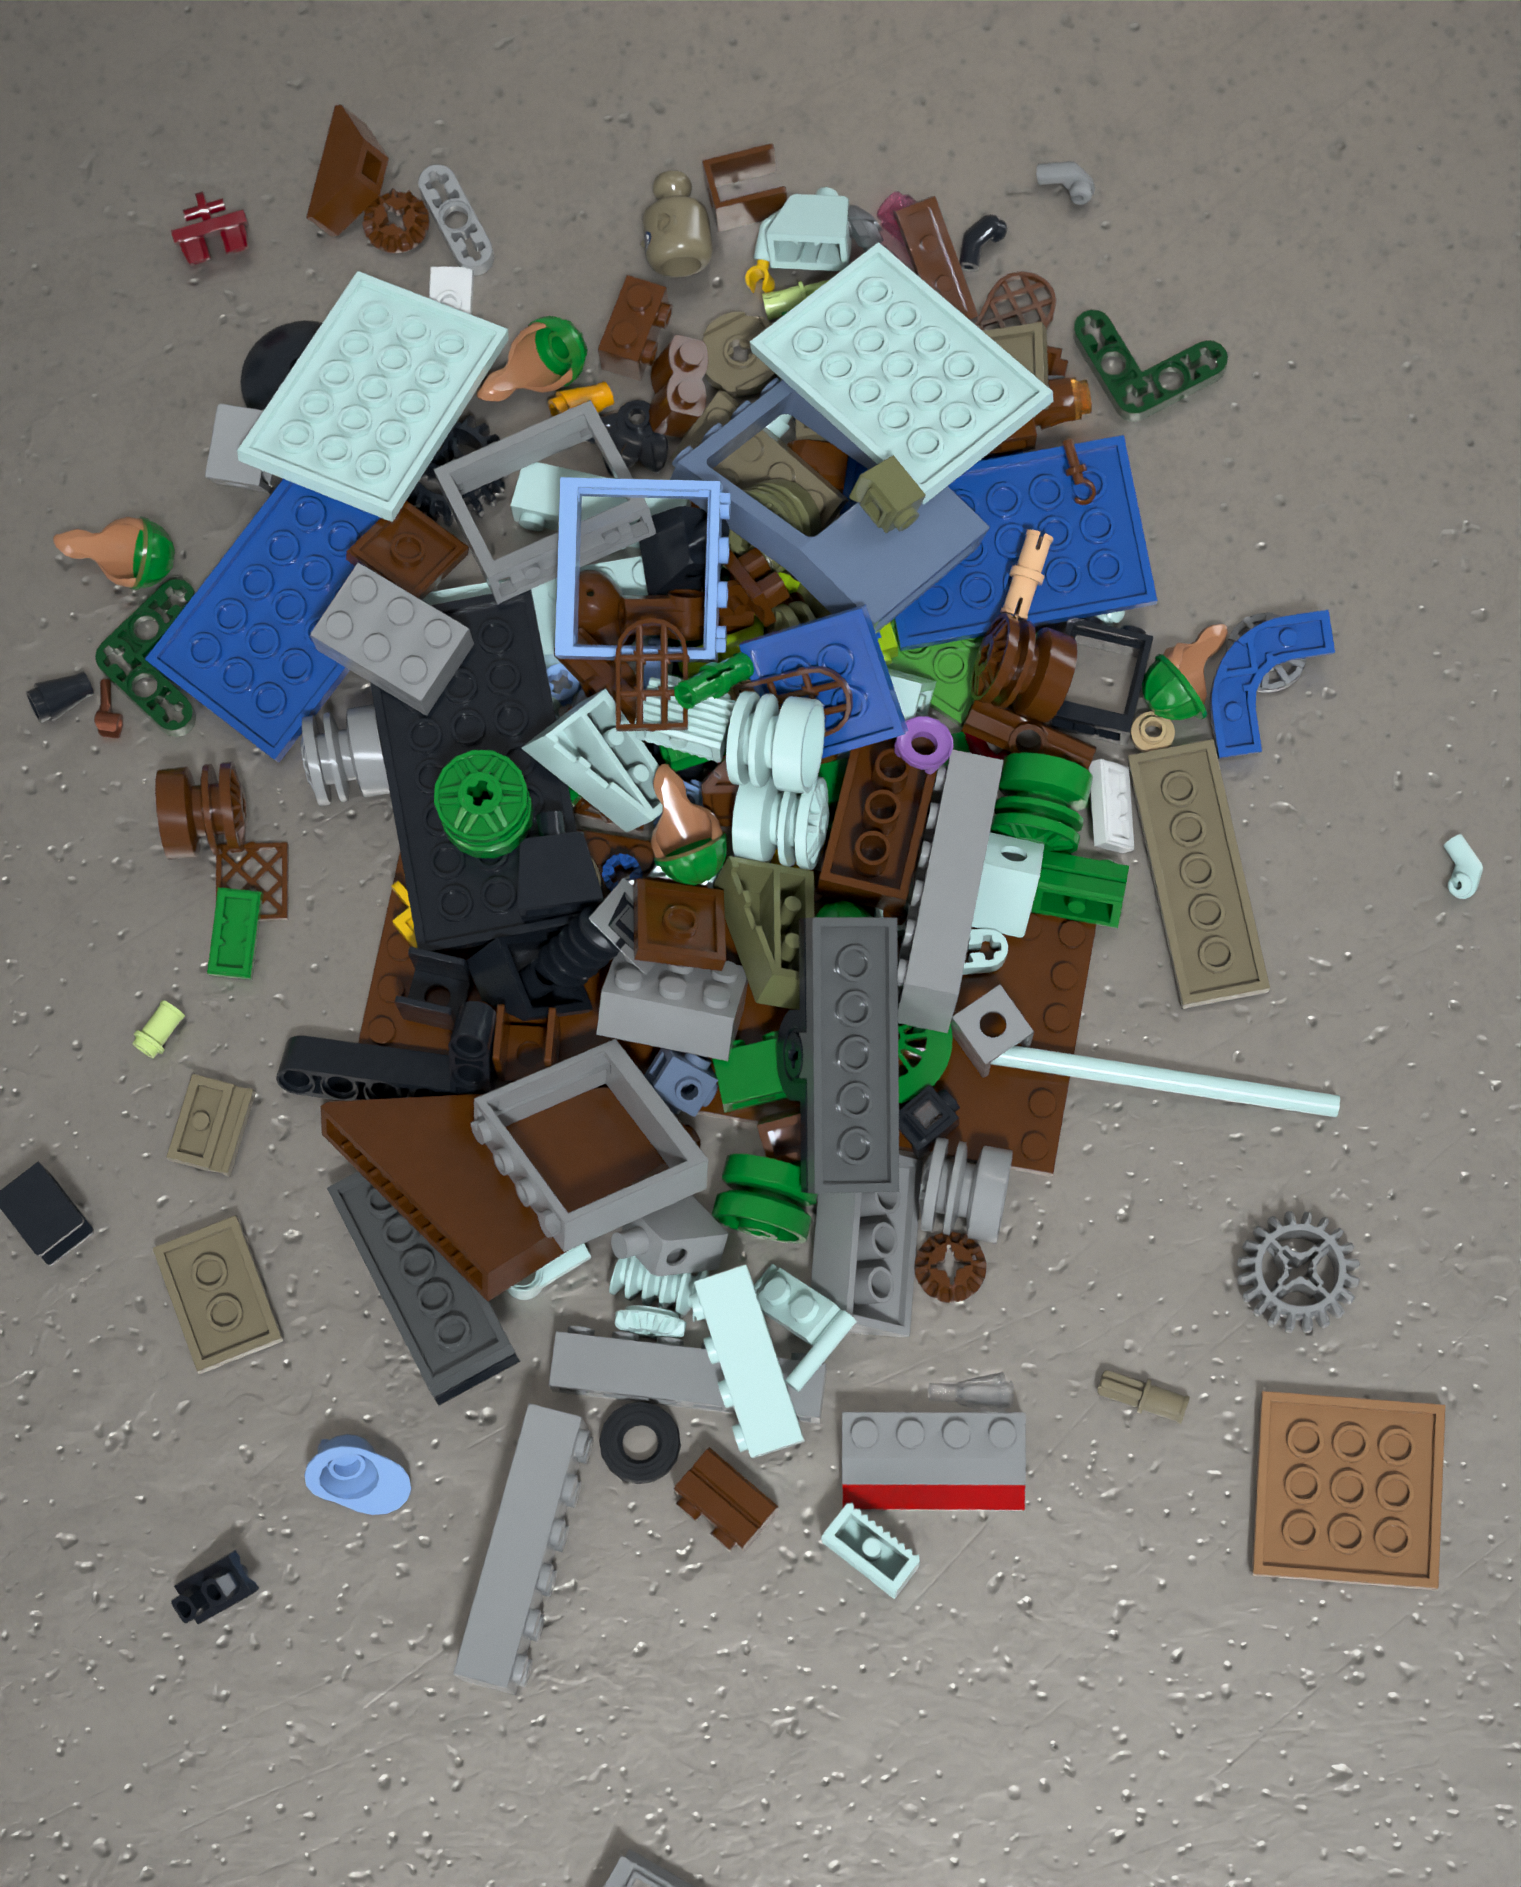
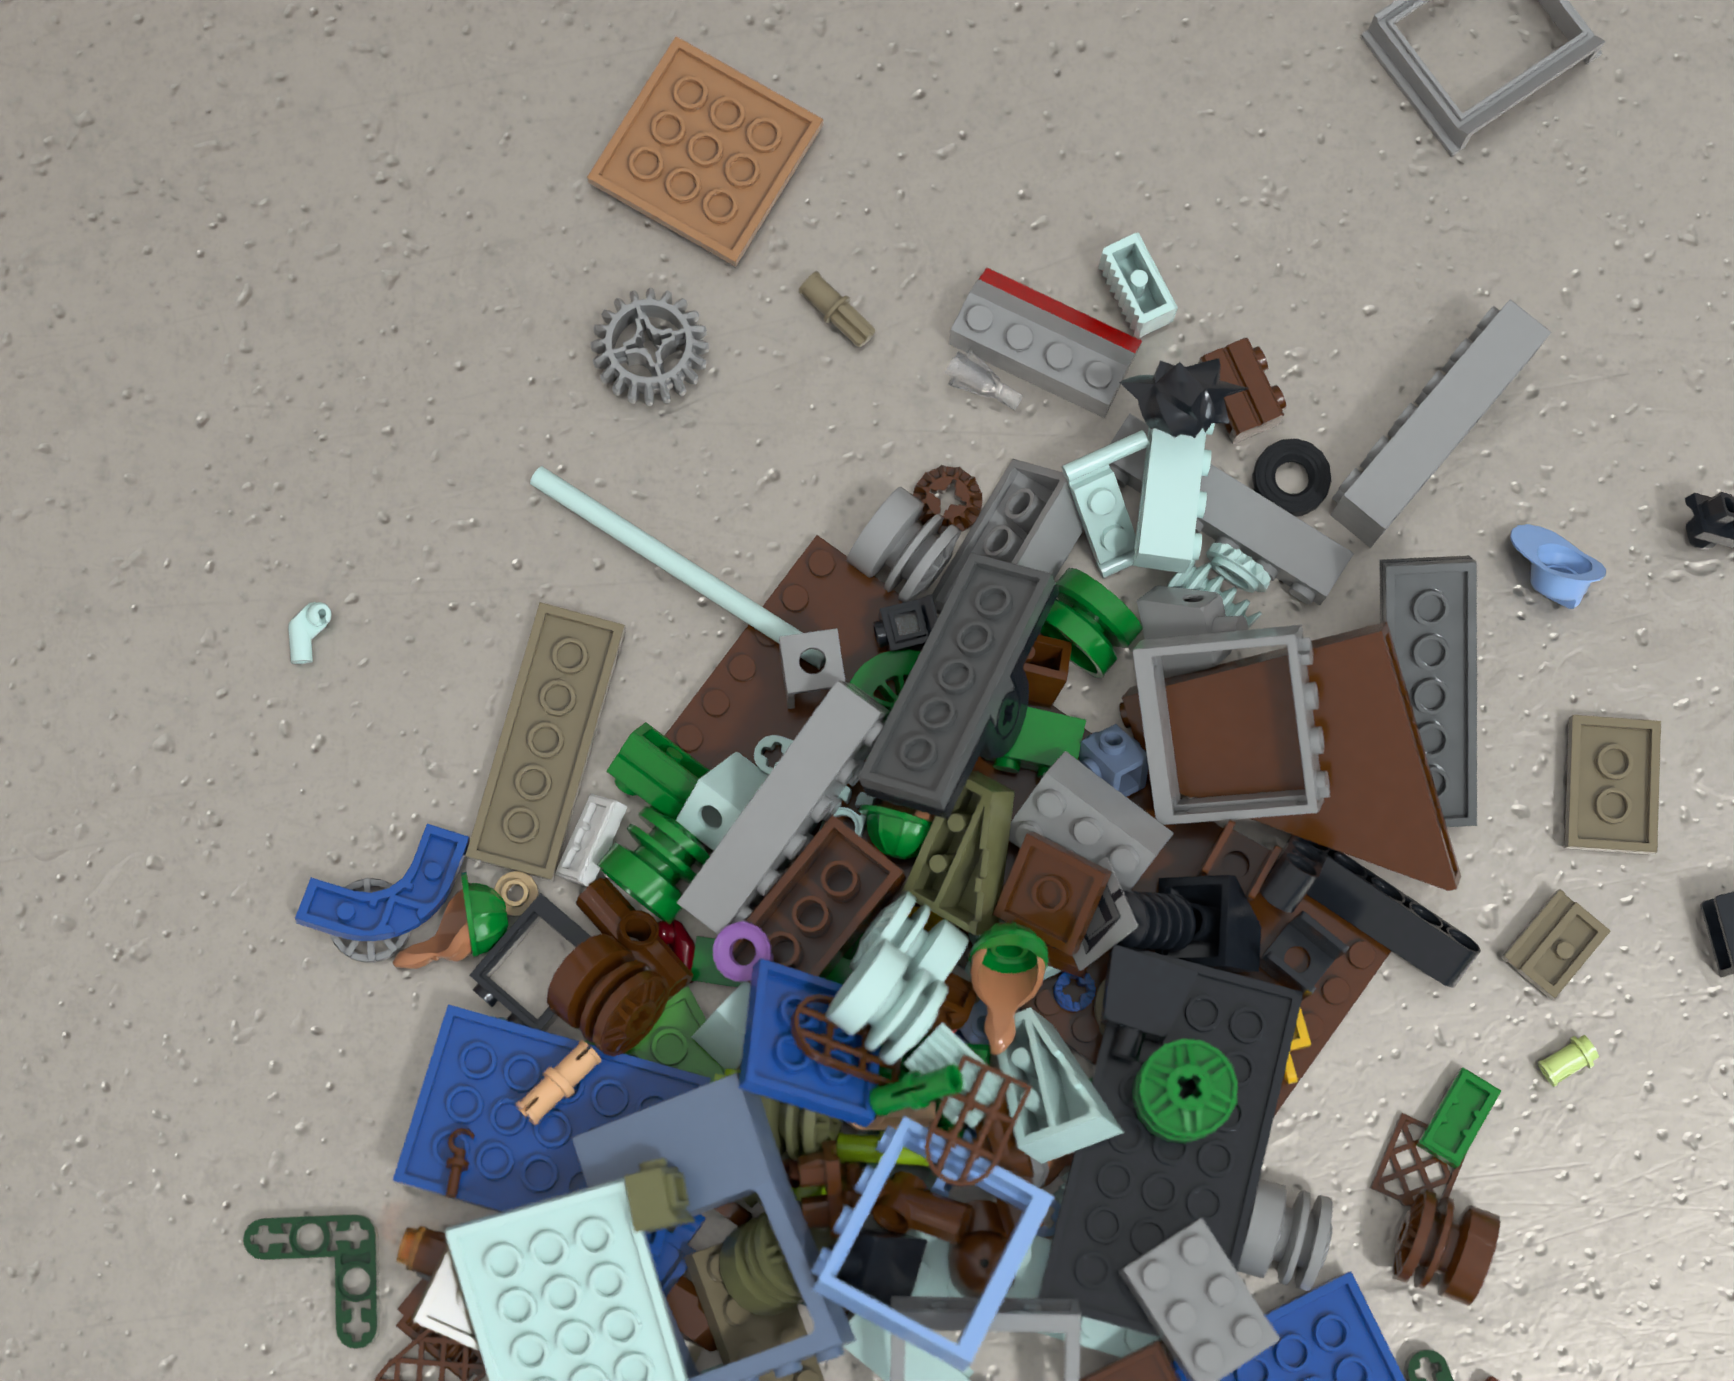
camera: 165 degrees left, 5 degrees up
none -> black hair [1119,358,1250,438]

